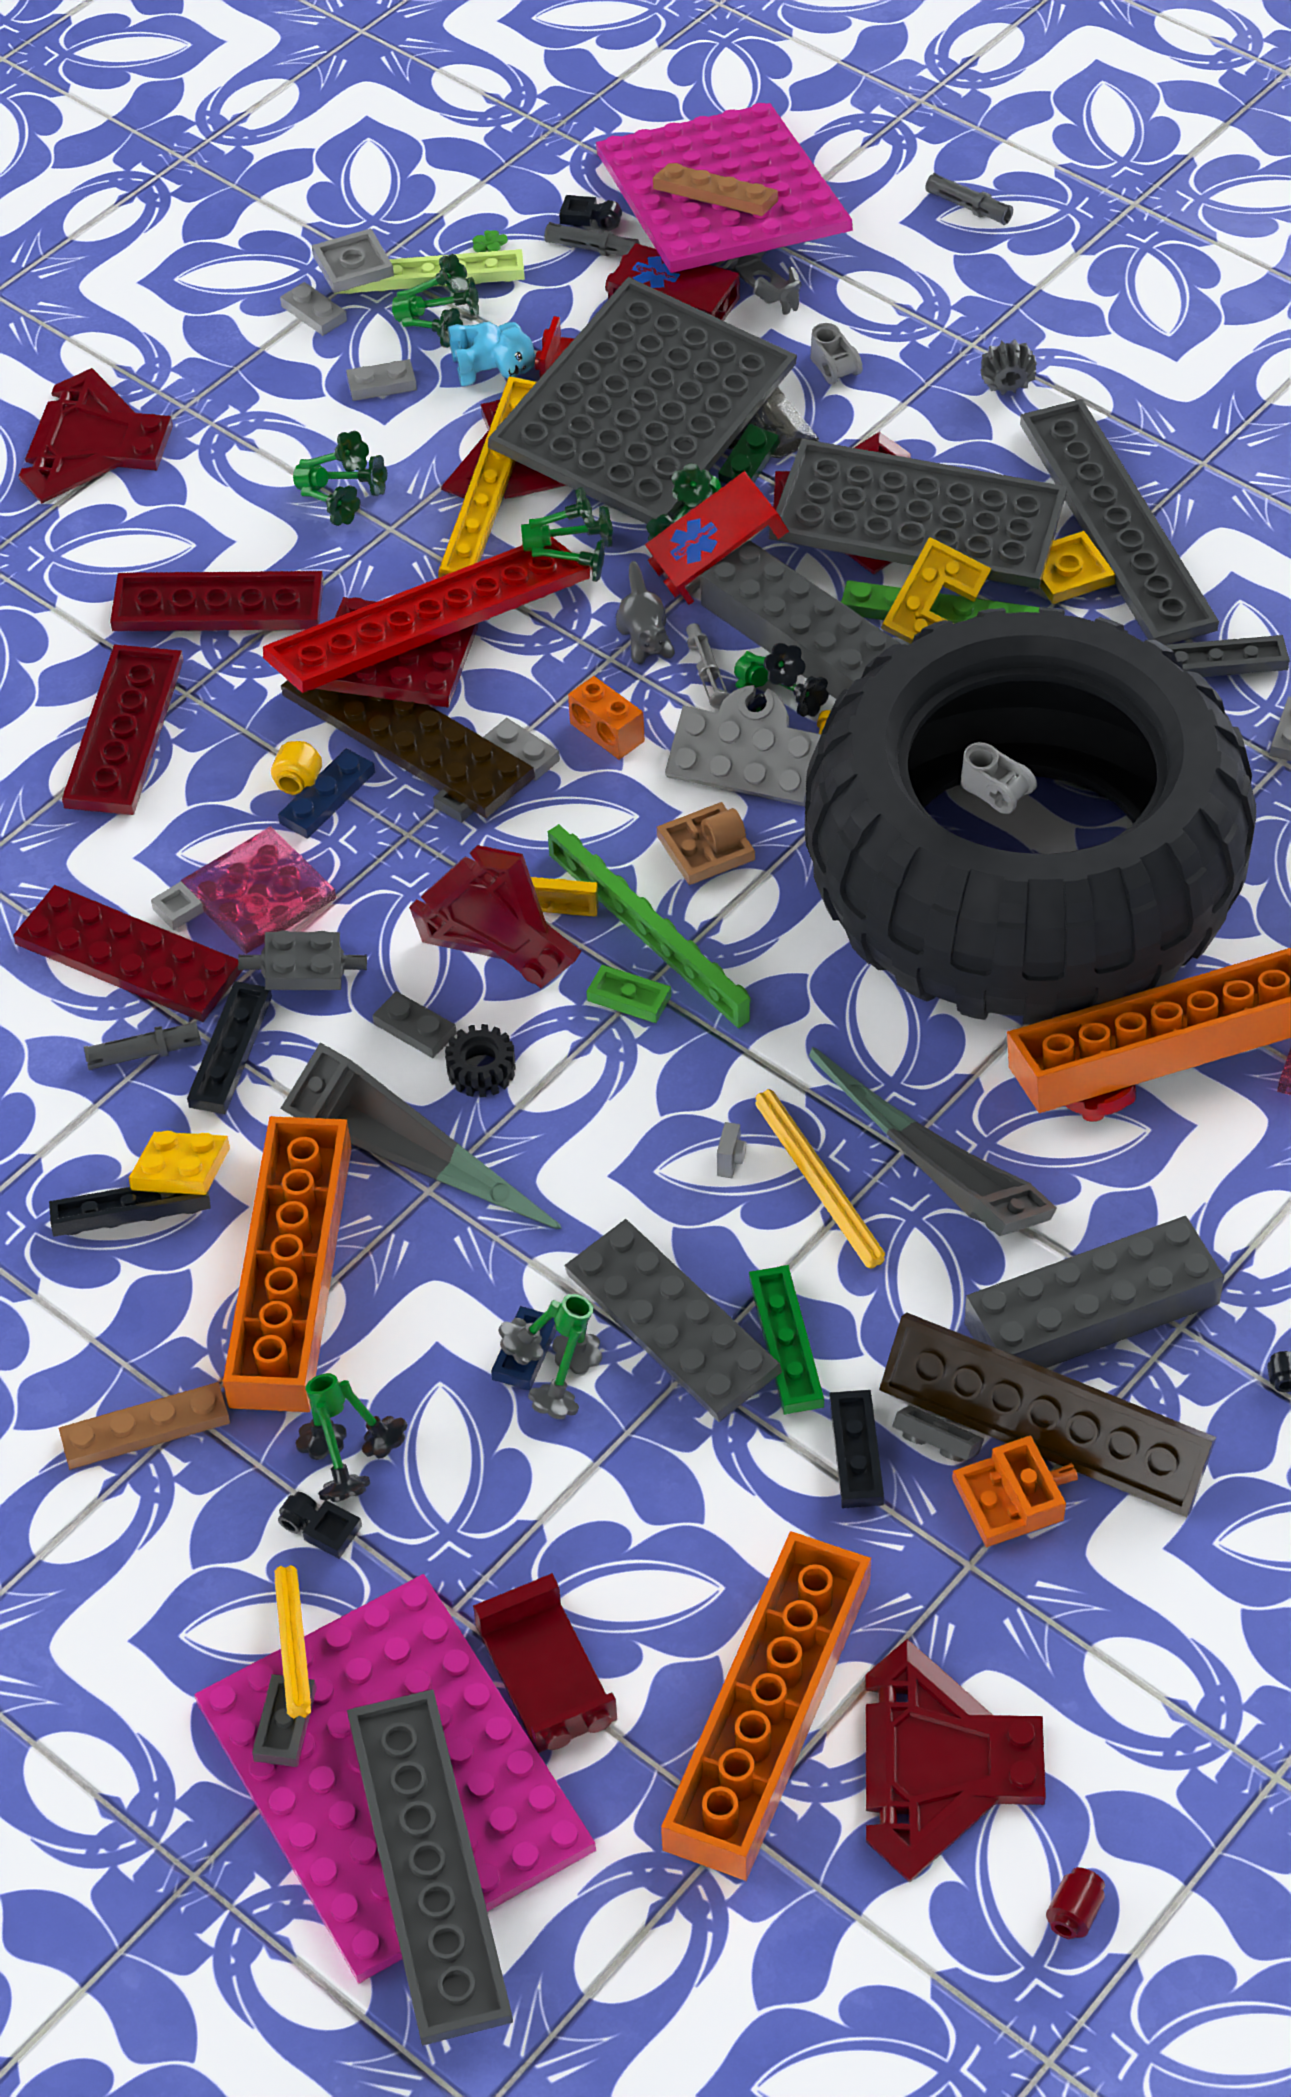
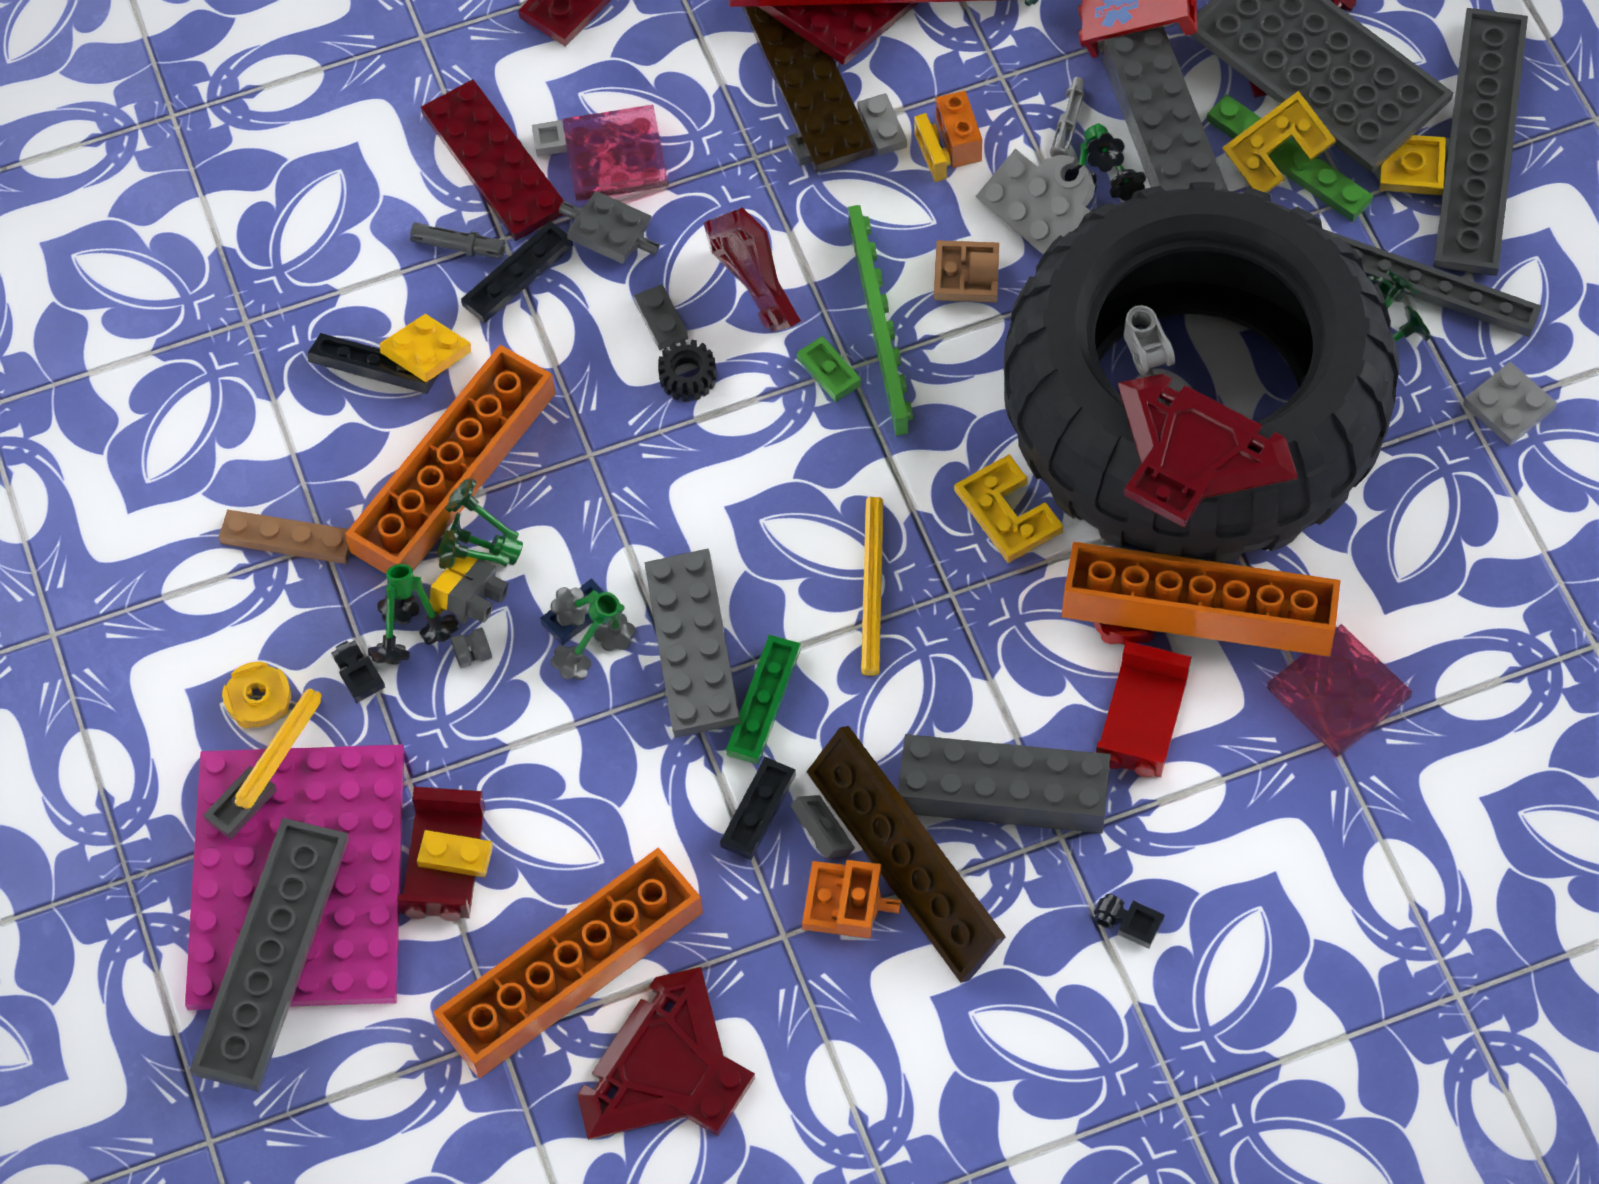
camera: 30 degrees right, 10 degrees up
yellow head [271,741,322,795] -> none
dark blue plate [278,748,375,839] -> none
dark grey plate [280,1042,562,1229] -> none
yellow plate [531,877,599,917] -> none
dark grey animal [615,561,675,665] -> none
light grey plate [717,1122,747,1179] -> none
dark grey plate [809,1047,1057,1237] -> none
none -> yellow plate [222,661,291,728]
none -> yellow plate [417,830,493,878]
none -> dark grey hips [429,557,509,625]
none -> plant [438,478,523,569]
none -> dark grey wheel [450,627,492,669]
none -> yellow plate [914,113,951,182]
none -> yellow plate [954,454,1064,563]
none -> red panel [1096,641,1192,777]
none -> dark red plate [1118,373,1298,527]

